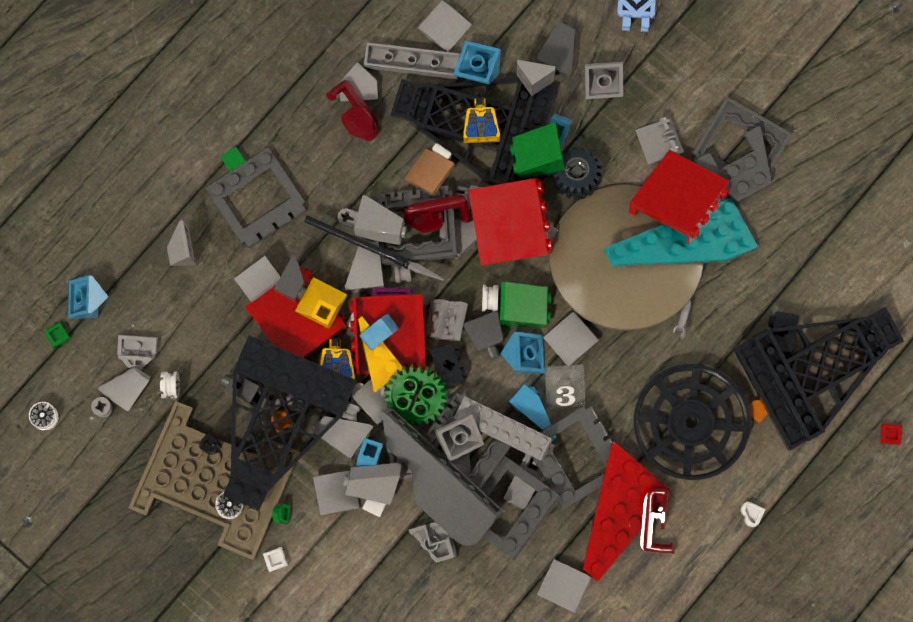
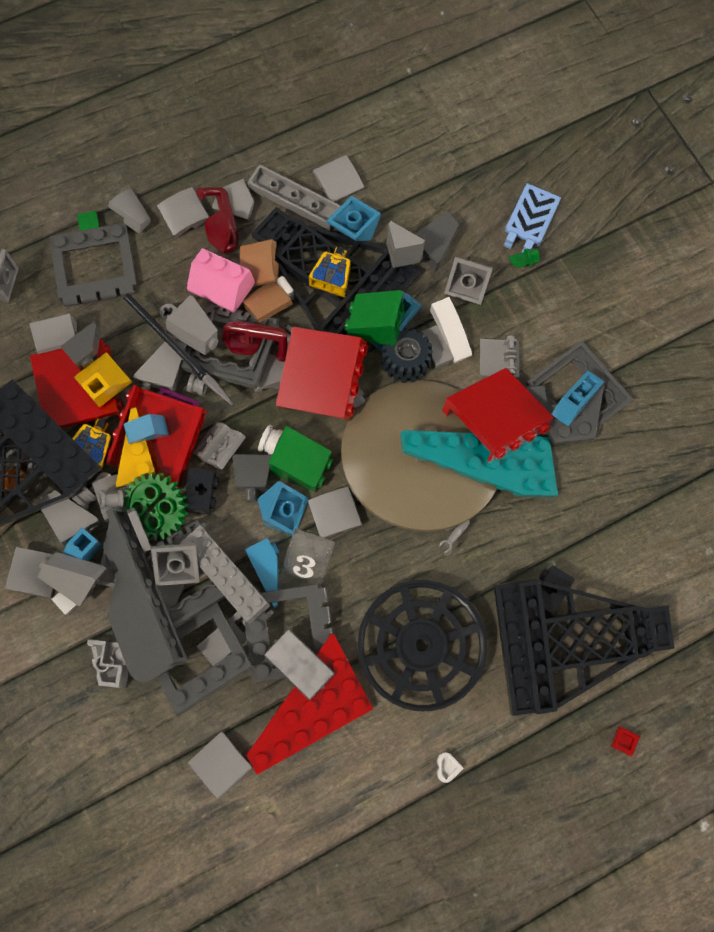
camera: 10 degrees right, 5 degrees down
dark red piece [640,487,675,554] -> none
orange tile [749,400,767,424] -> none
none -> light grey bush [99,490,123,509]
none -> light grey slope [108,188,151,234]
none -> light grey tile [127,507,151,552]
none -> light grey slope [157,187,210,238]
none -> bright pink slope [187,248,255,313]
none -> medium nougat slope [240,239,279,286]
none -> flat silver piece [264,628,335,700]
none -> light grey tile [421,325,454,368]
none -> white slope [430,297,472,363]
none -> green piece [509,248,540,268]
none -> dark azure slope [551,371,604,426]

